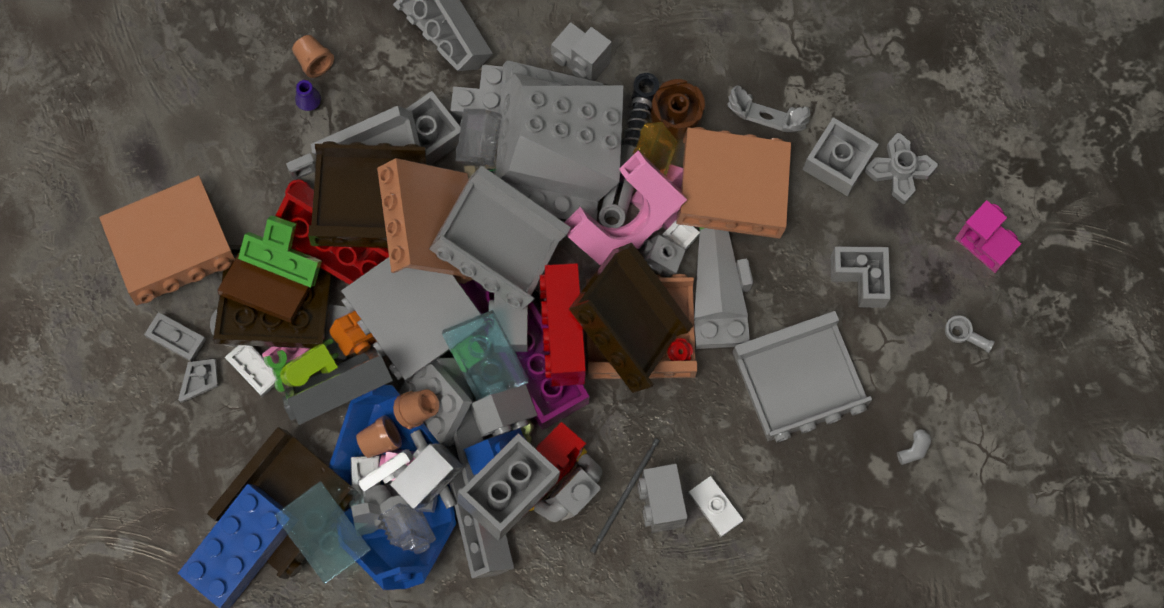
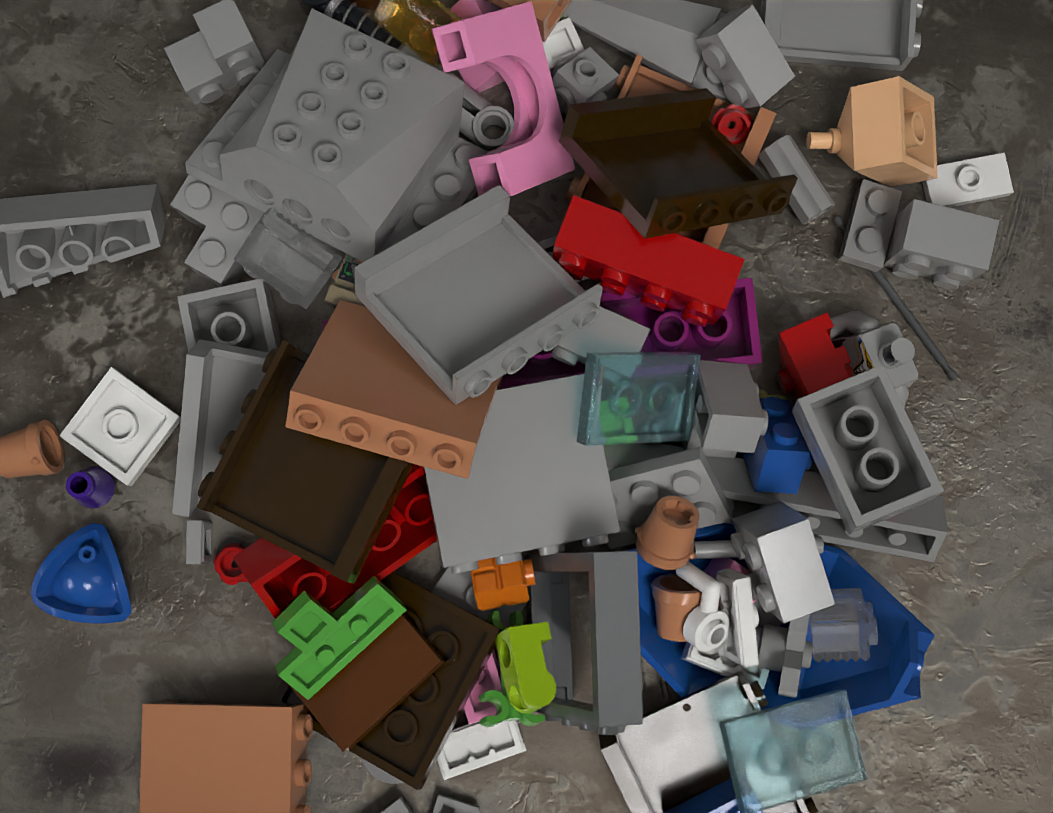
camera: 65 degrees left, 10 degrees up
none -> blue hat [31,523,131,624]
none -> white plate [59,367,181,487]
none -> white plate [676,562,729,652]
none -> light grey brick [695,5,795,108]
none -> light grey axle [758,135,835,225]
none -> light nougat piece [806,76,938,187]
none -> light grey plate [838,179,902,272]

